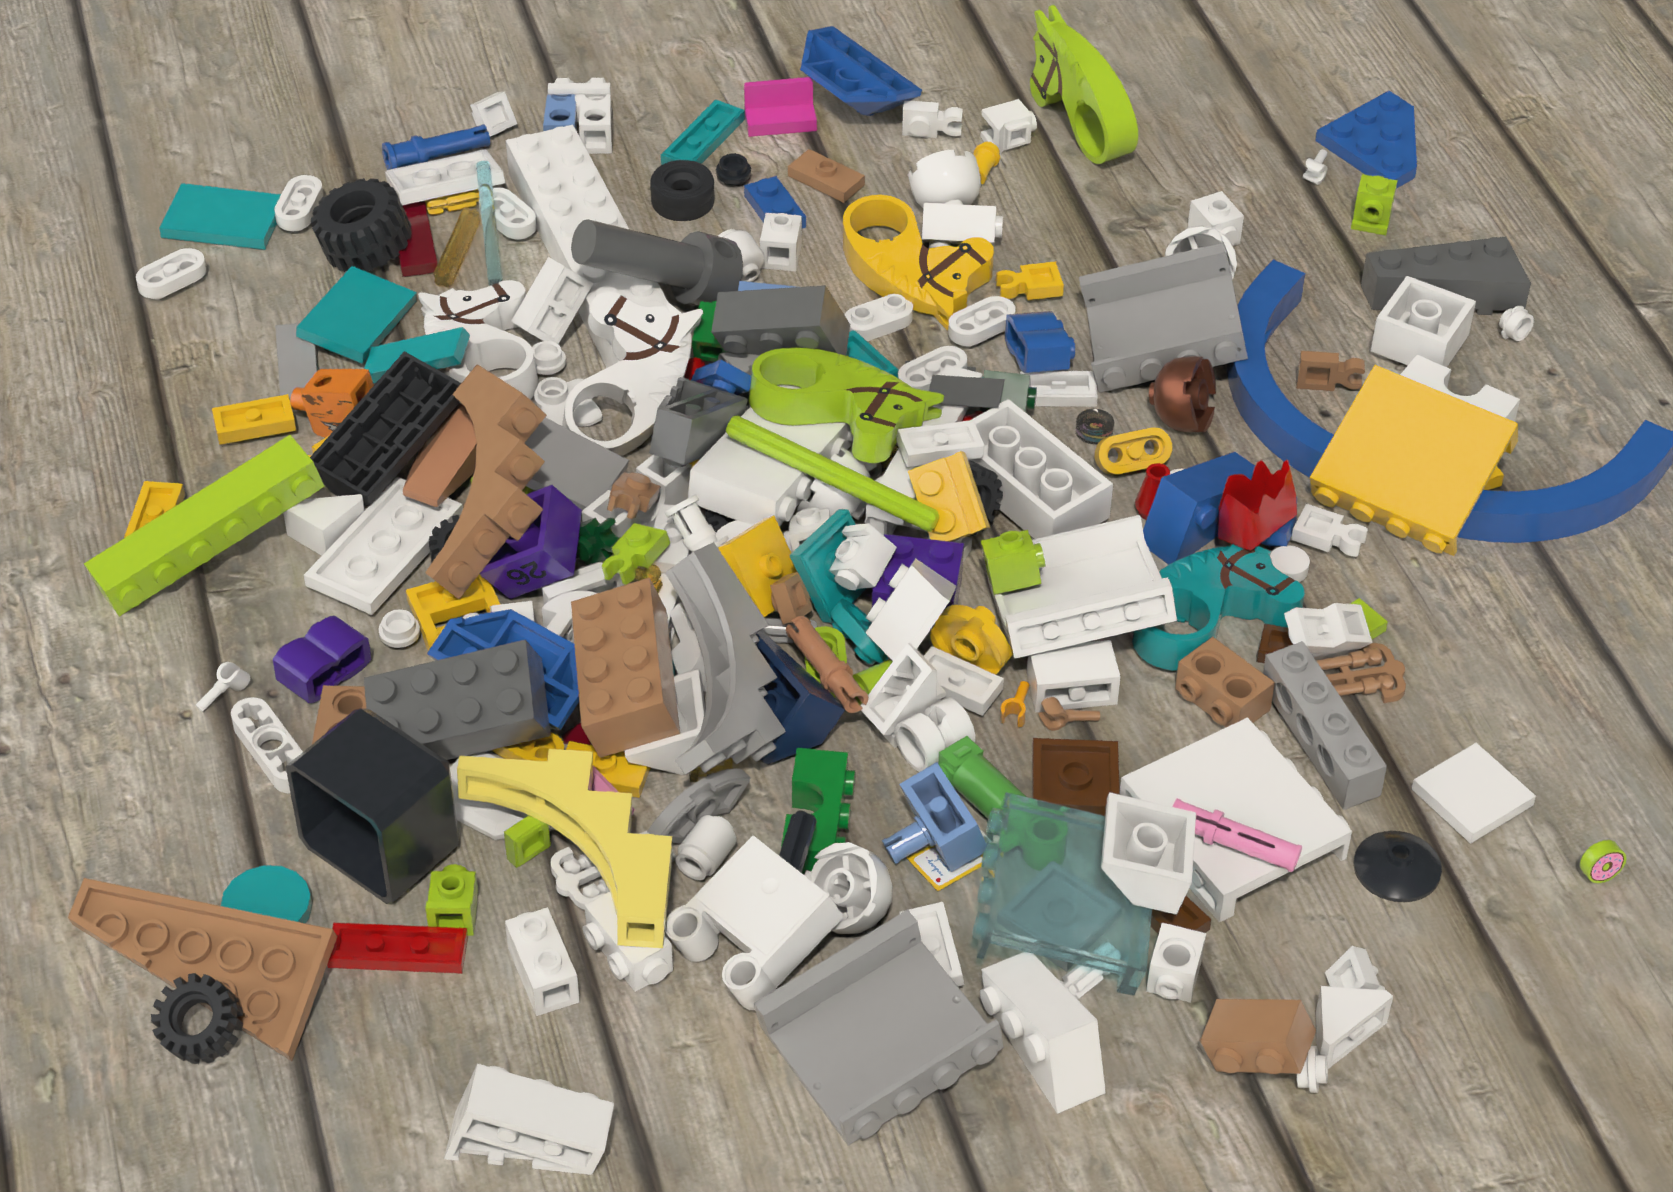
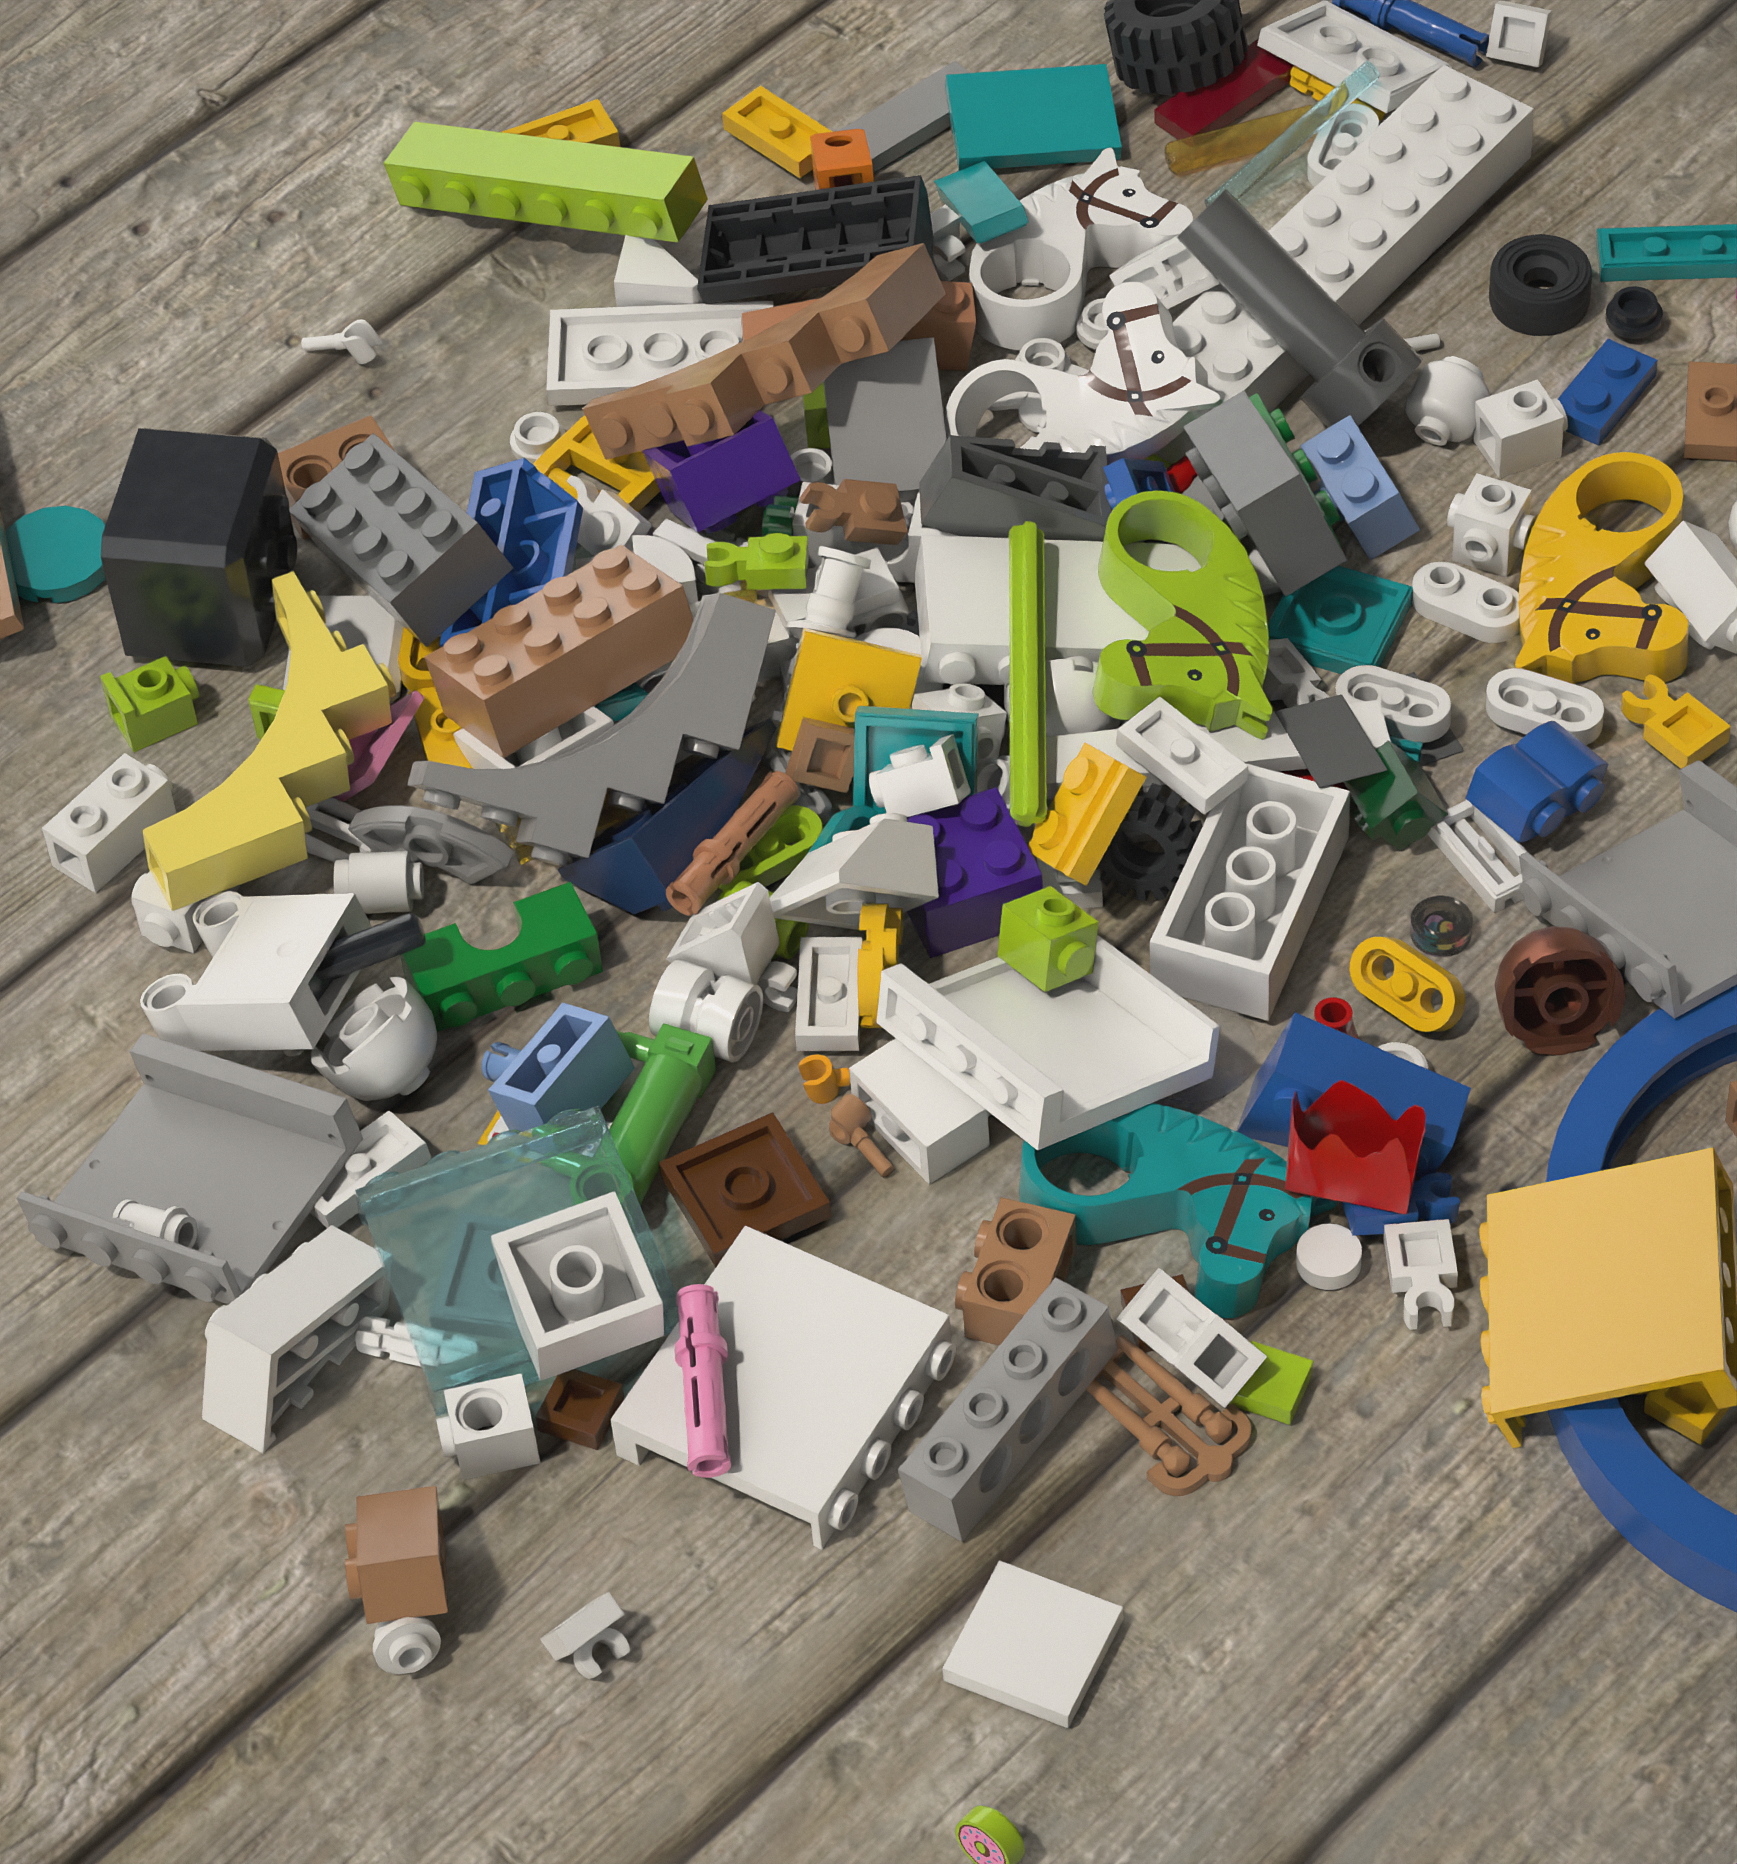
camera: 65 degrees right, 5 degrees up
white beam [231,697,303,793] -> none
dark purple brick [272,615,371,703] -> none
red tile [327,922,468,974] -> none
white hips [543,78,612,154] -> none
white slope [1316,986,1393,1069] -> none
black dish [1353,831,1442,902] -> none
none -> white pin [113,1199,198,1249]
none -> white brick [1447,473,1537,578]

